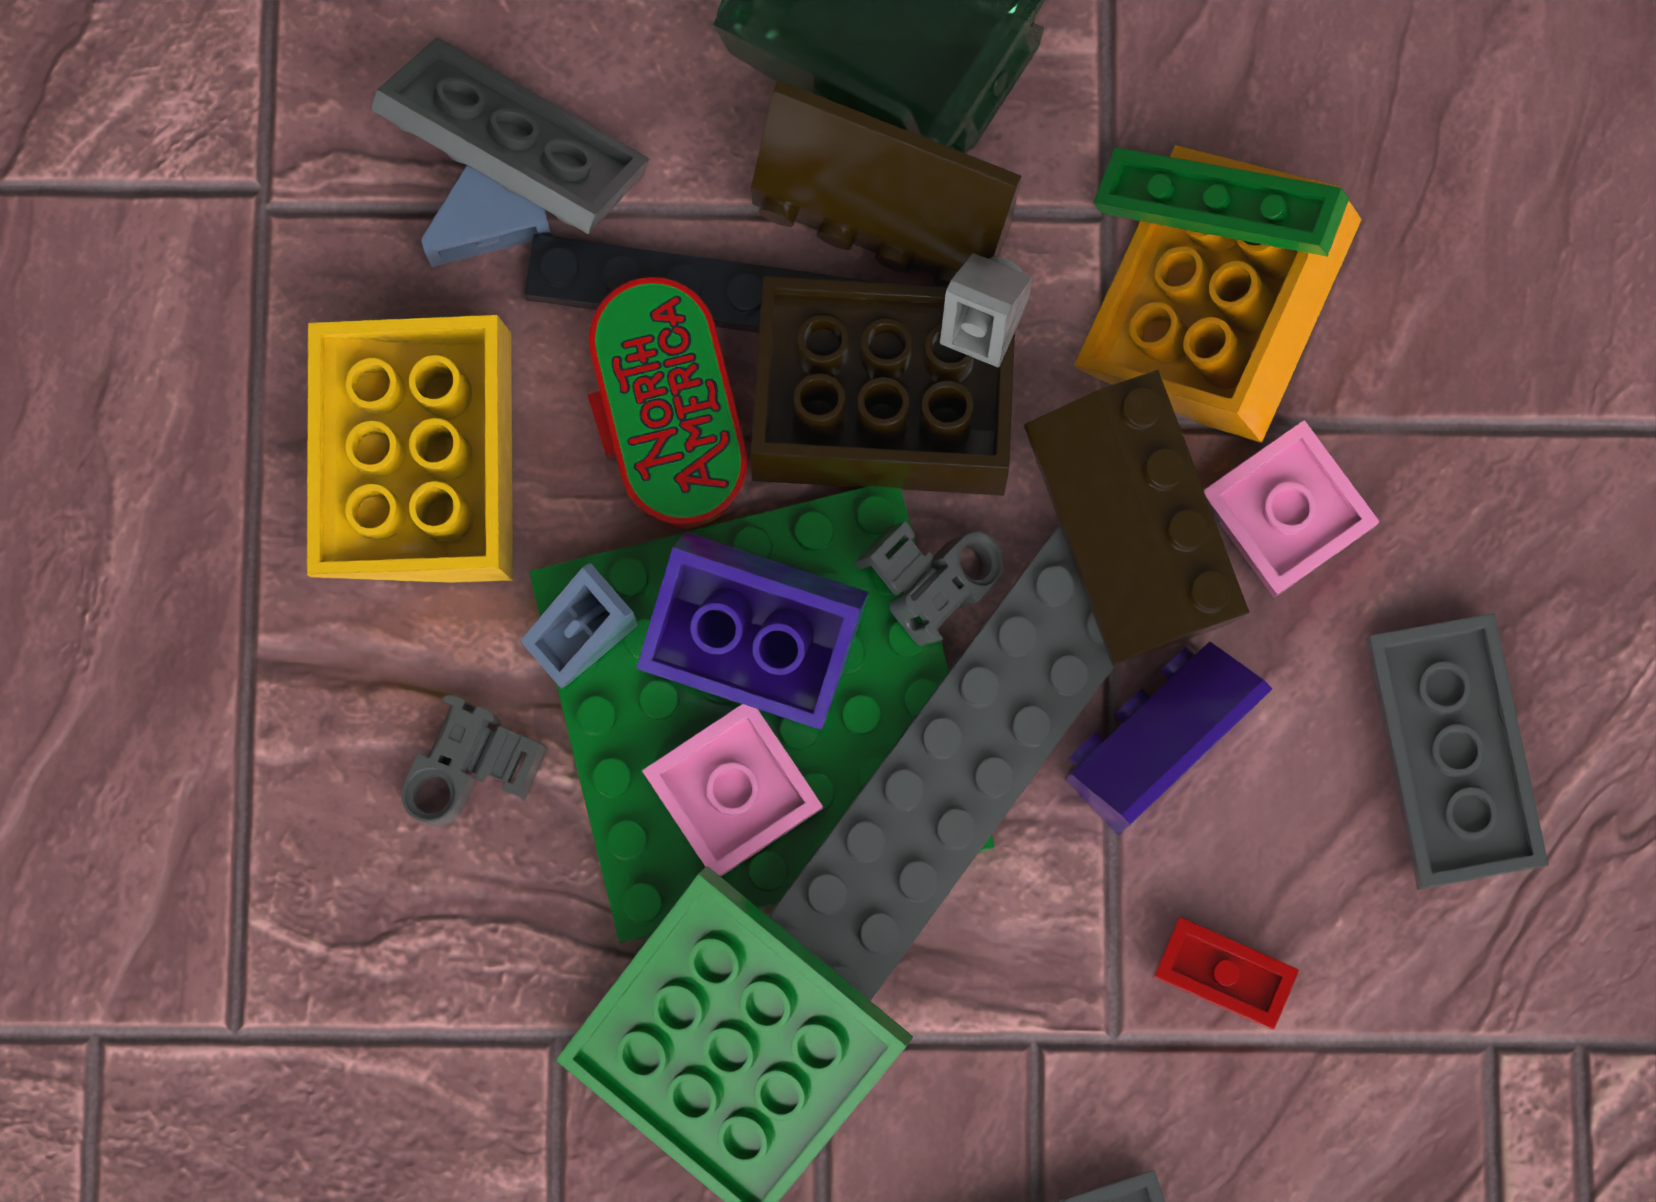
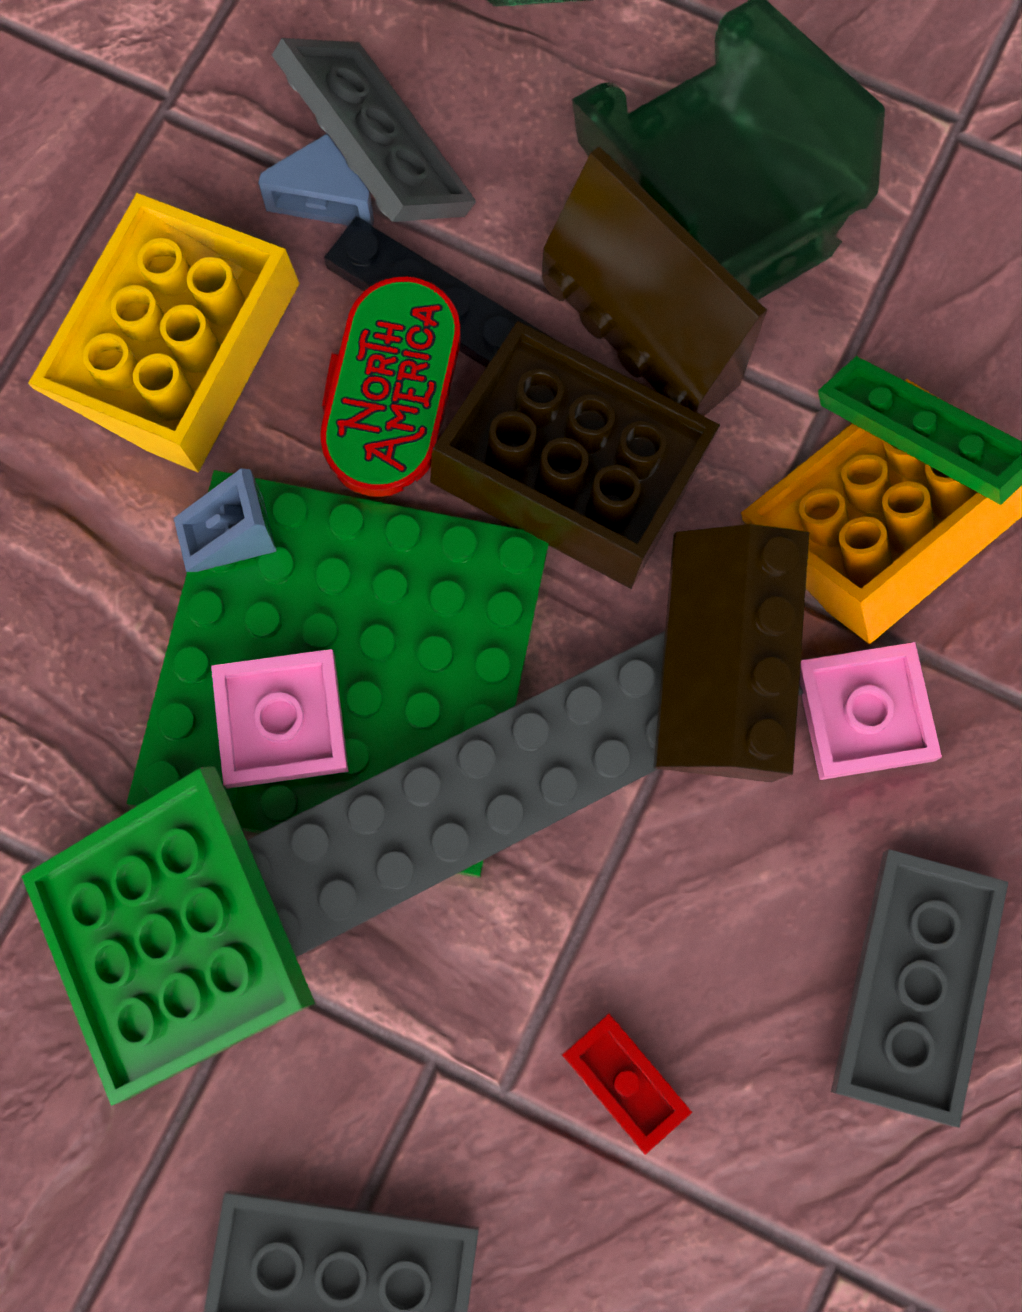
camera: 25 degrees right, 5 degrees down
dark grey piece [401,694,548,827] -> none
dark purple slope [636,532,869,730] -> none
dark grey piece [854,521,1004,646] -> none
light grey slope [940,253,1033,368] -> none
dark purple slope [1065,641,1273,835] -> none

